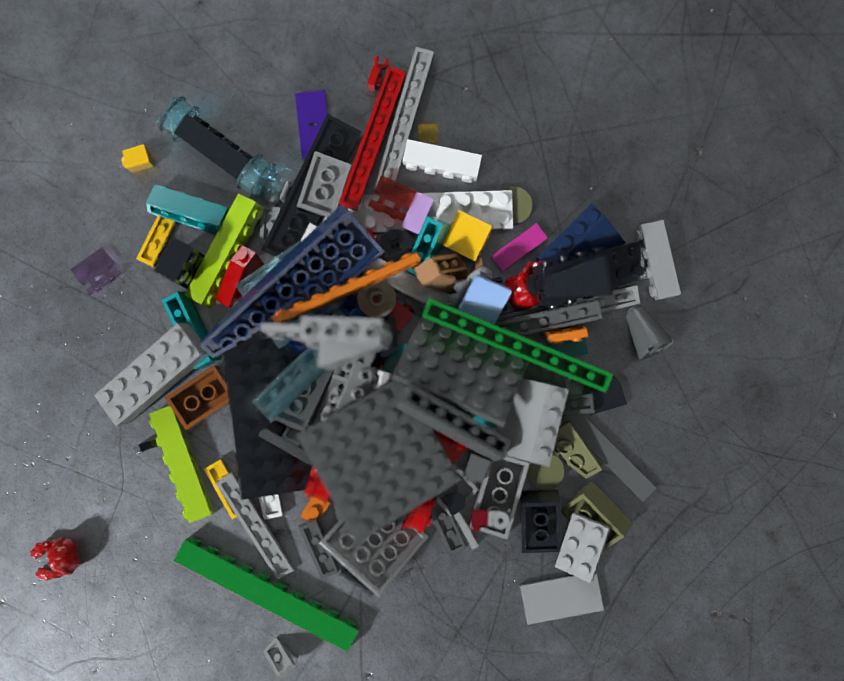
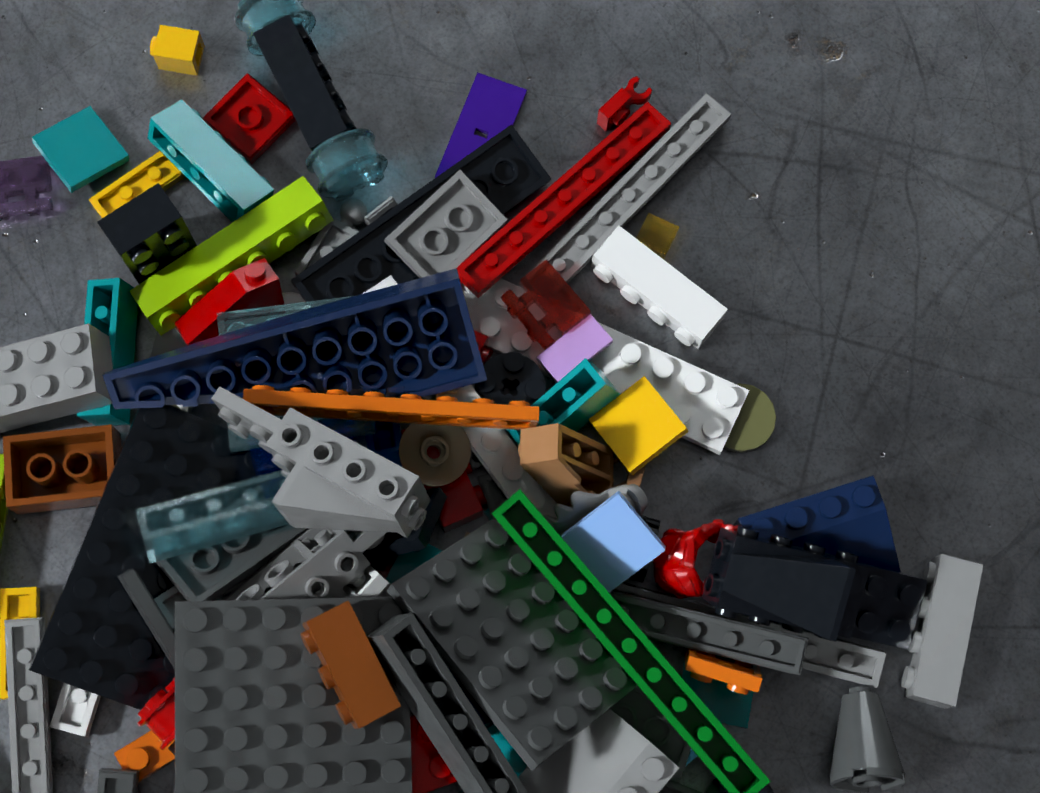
camera: 25 degrees right, 10 degrees down
dark pink tile [490,223,548,272] -> none
none -> teal tile [32,106,129,193]
none -> red tile [202,73,296,165]
none -> dark orange brick [300,600,401,729]

